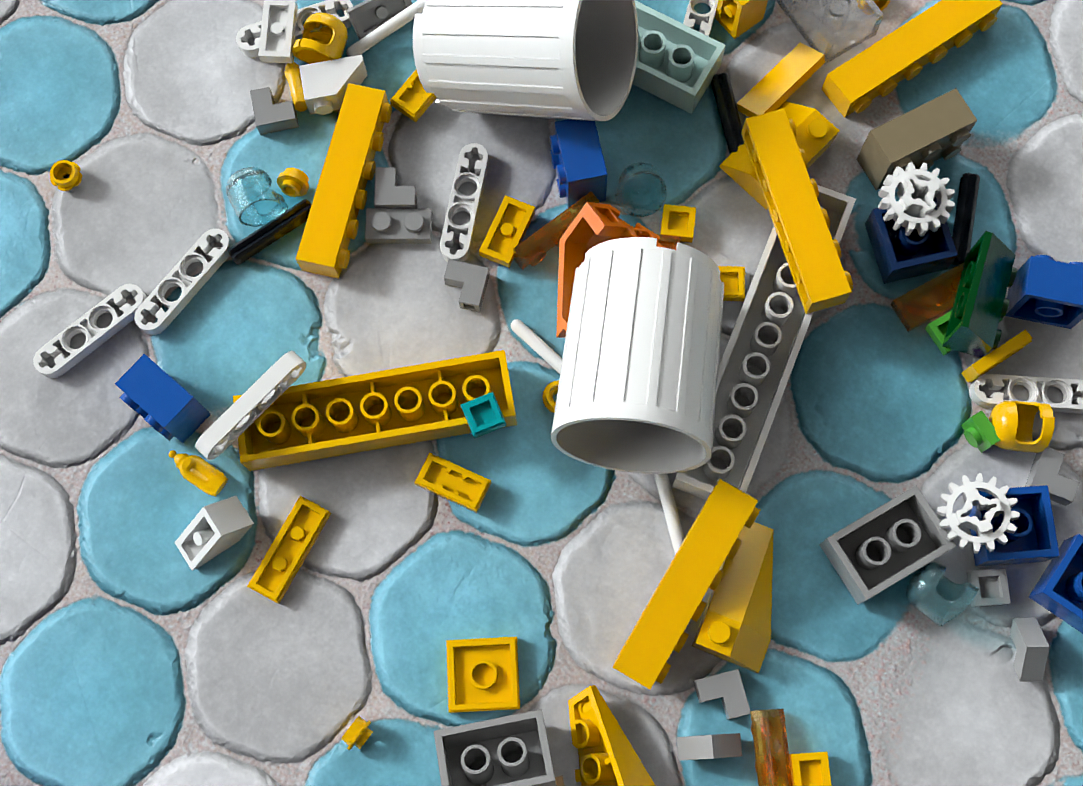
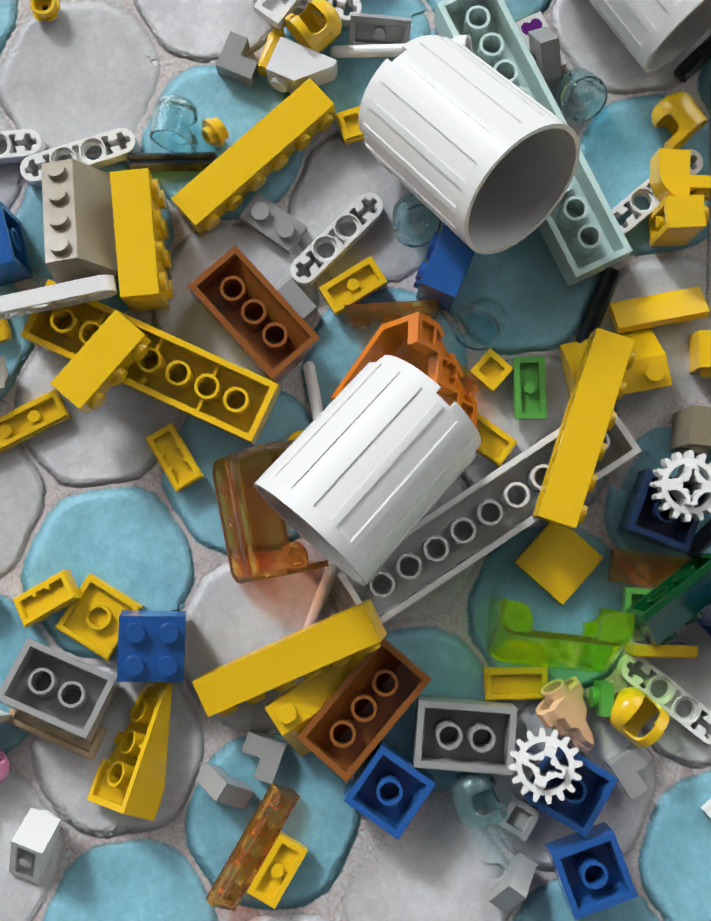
camera: 30 degrees right, 10 degrees up
light grey piece [374,167,417,209] -> none
teal tile [461,392,506,439] -> none
none -> yellow plate [12,569,82,628]
none -> dark tan slope [41,159,118,284]
none -> yellow brick [50,309,151,413]
none -> yellow brick [110,168,174,312]
none -> blue brick [117,610,186,682]
none -> dark orange slope [188,245,320,383]
none -> clear orange windscreen [212,440,329,584]
none -> dark orange slope [297,638,432,782]
none -> blue brick [344,740,436,840]
none -> clear light blue helmet [392,193,441,248]
none -> yellow tile [483,666,548,701]
none -> clear neon green windscreen [486,596,635,672]
none -> bright green plate [512,356,547,420]
none -> yellow tile [514,522,604,605]
none -> light nougat rock [535,676,594,755]

